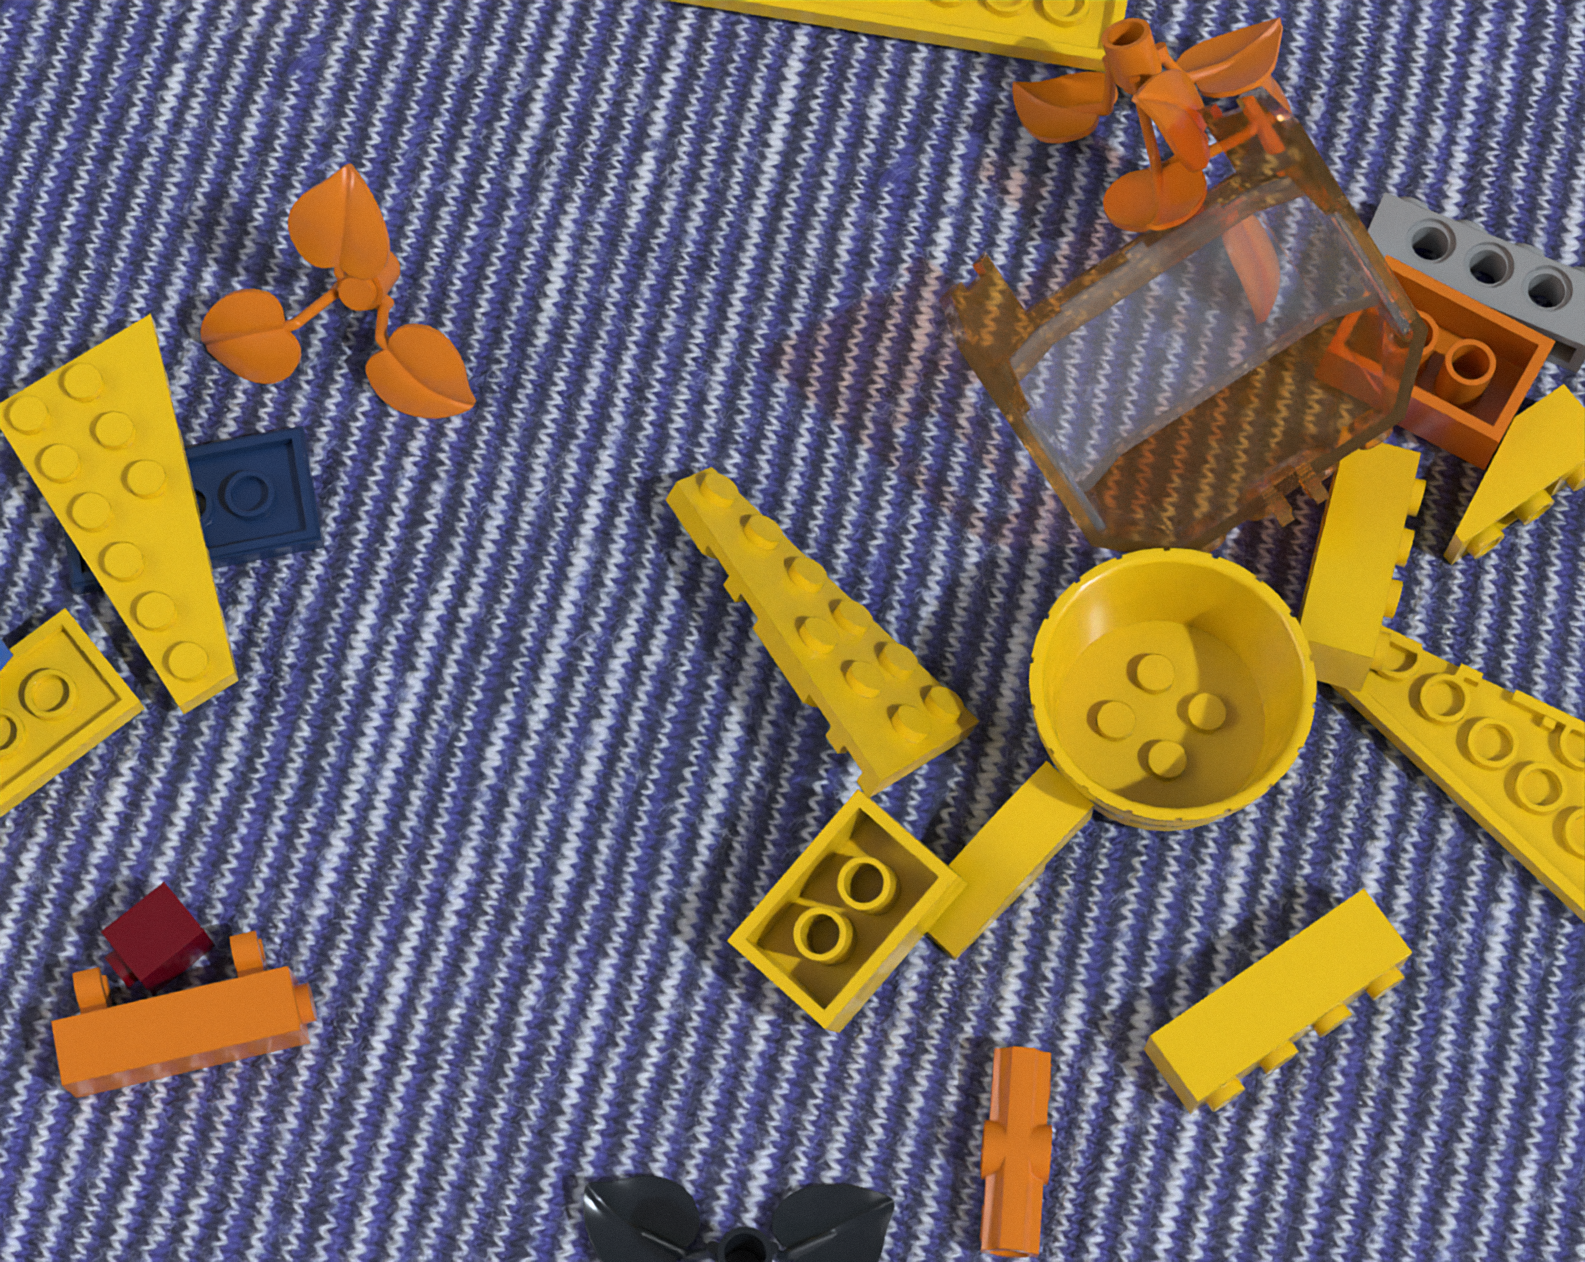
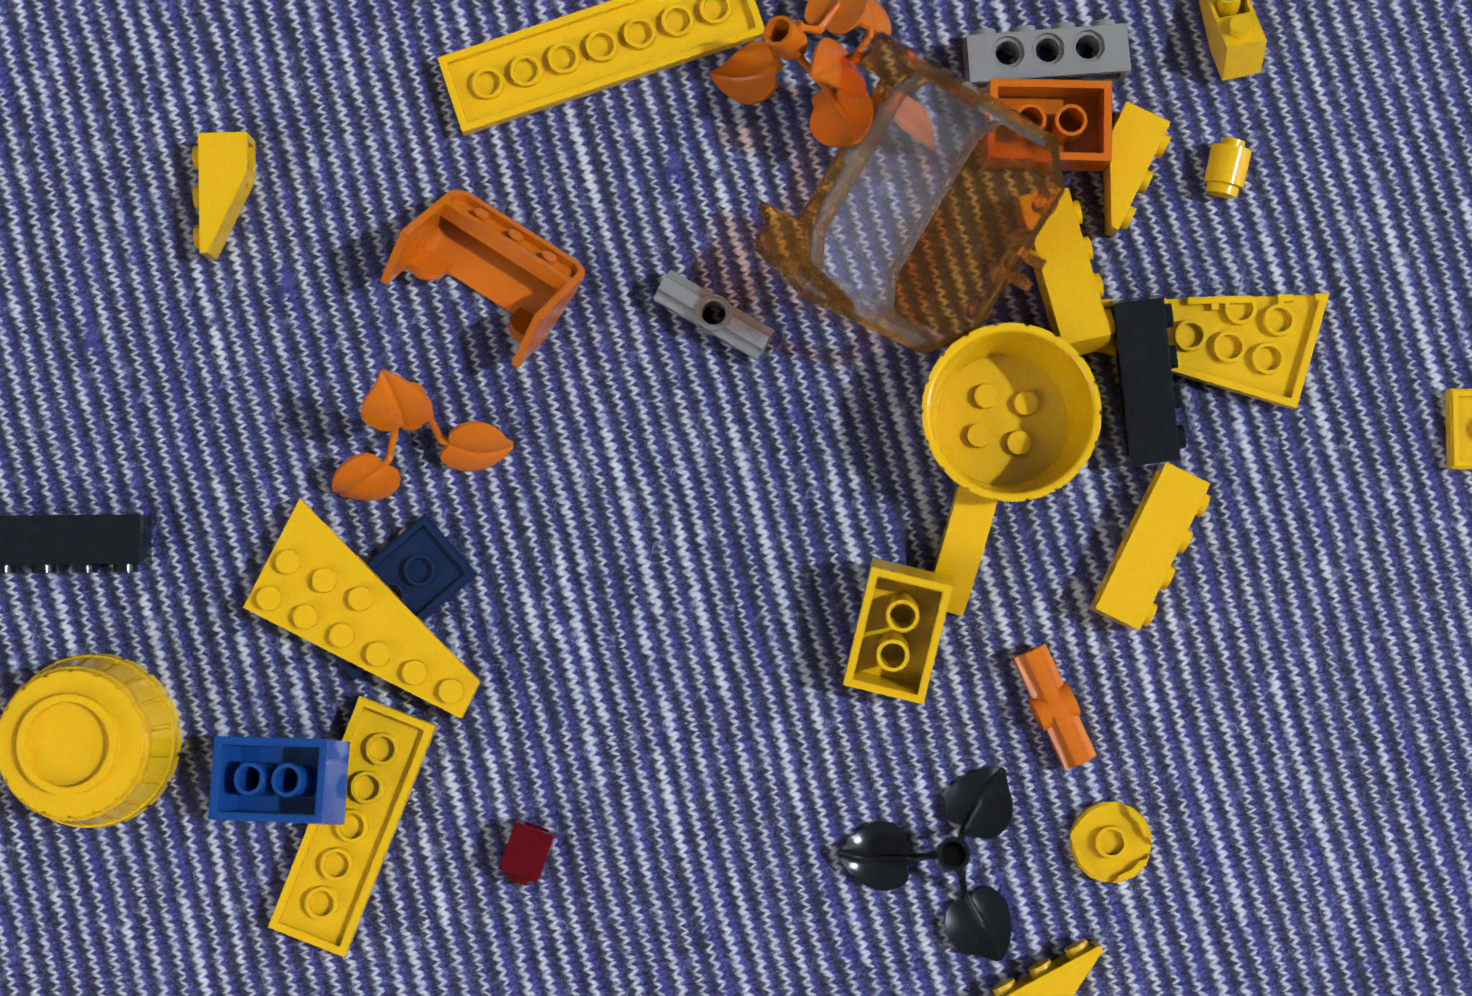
camera: 30 degrees left, 15 degrees up
orange brick [51,931,317,1098] -> none
yellow wing [665,467,979,799] -> none
none -> orange windscreen [380,189,585,368]
none -> light grey piece [653,269,775,361]
none -> black brick [1110,295,1186,466]

